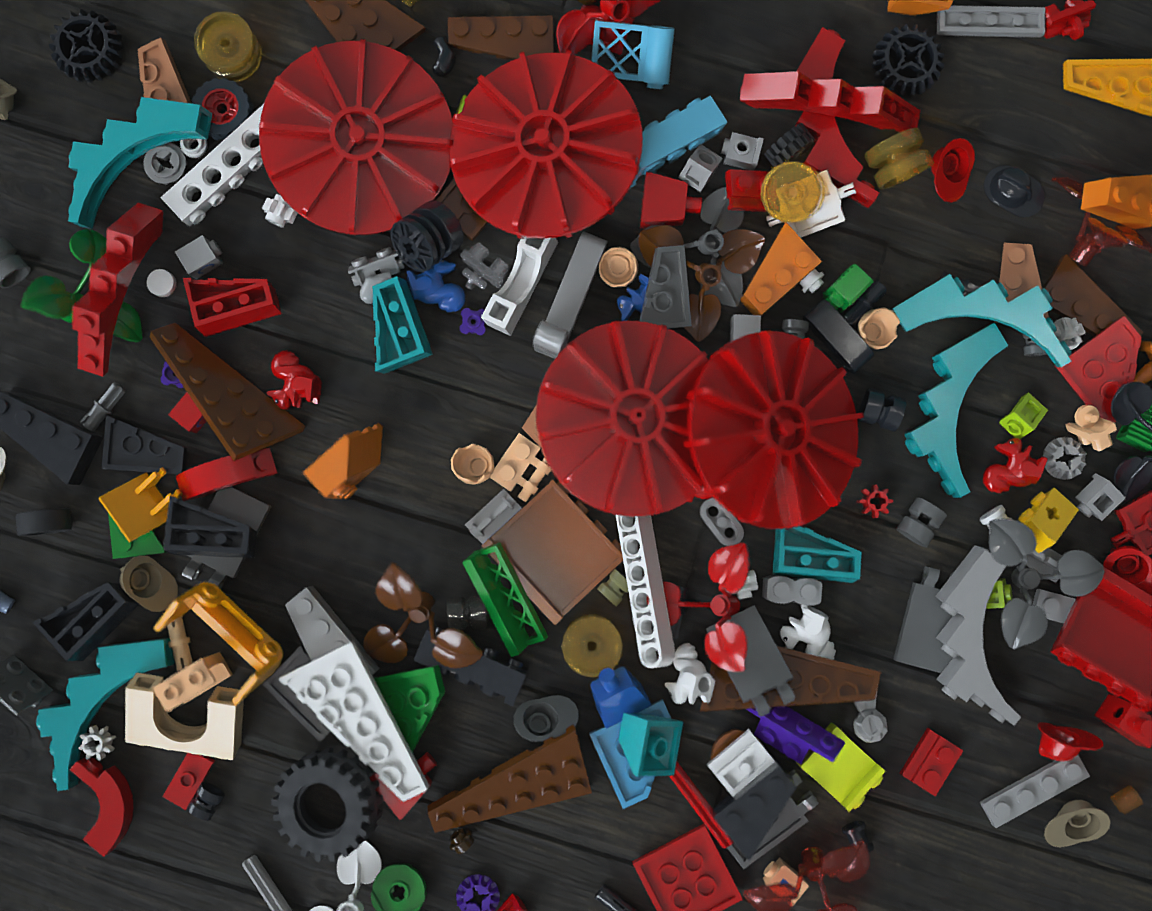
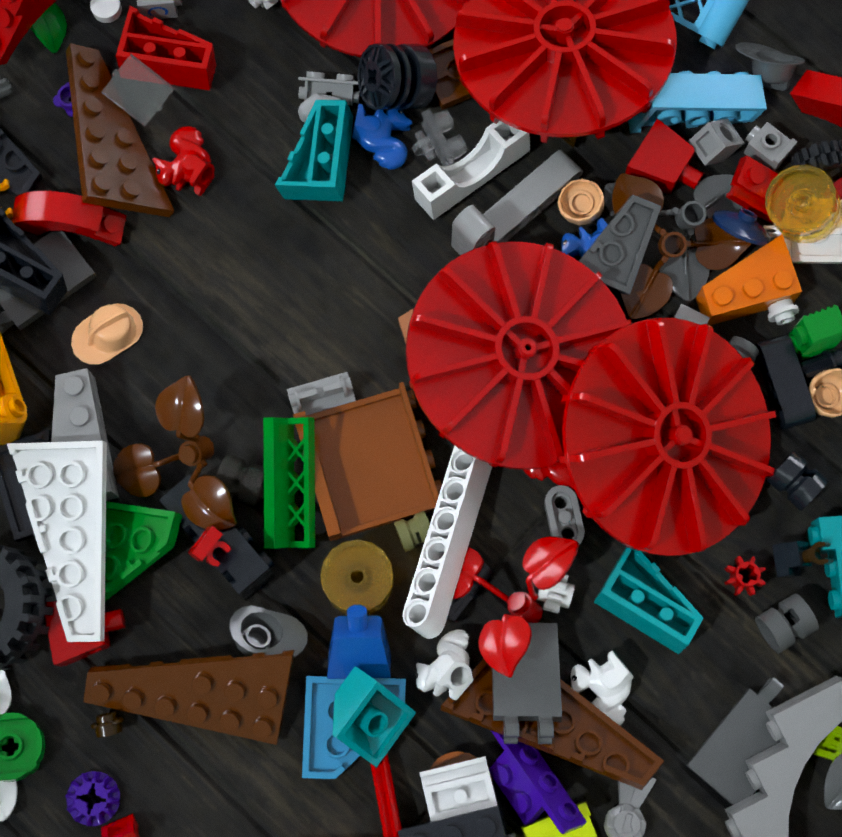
camera: 30 degrees right, 10 degrees down
red brick [168,392,207,433] -> none
orange wedge [303,423,382,499] -> none
light nougat hair [451,444,495,485] -> none
dark purple plate [460,308,486,335] -> none
light nougat plate [490,433,551,502] -> none
light grey brick [762,575,822,606] -> none
none -> light nougat piece [71,304,143,365]
none -> clear piece [101,54,174,126]
none -> red tile [188,526,231,567]
none -> dark blue dish [712,208,771,245]
none -> dark grey piece [735,42,805,91]
none -> black piece [772,541,834,578]

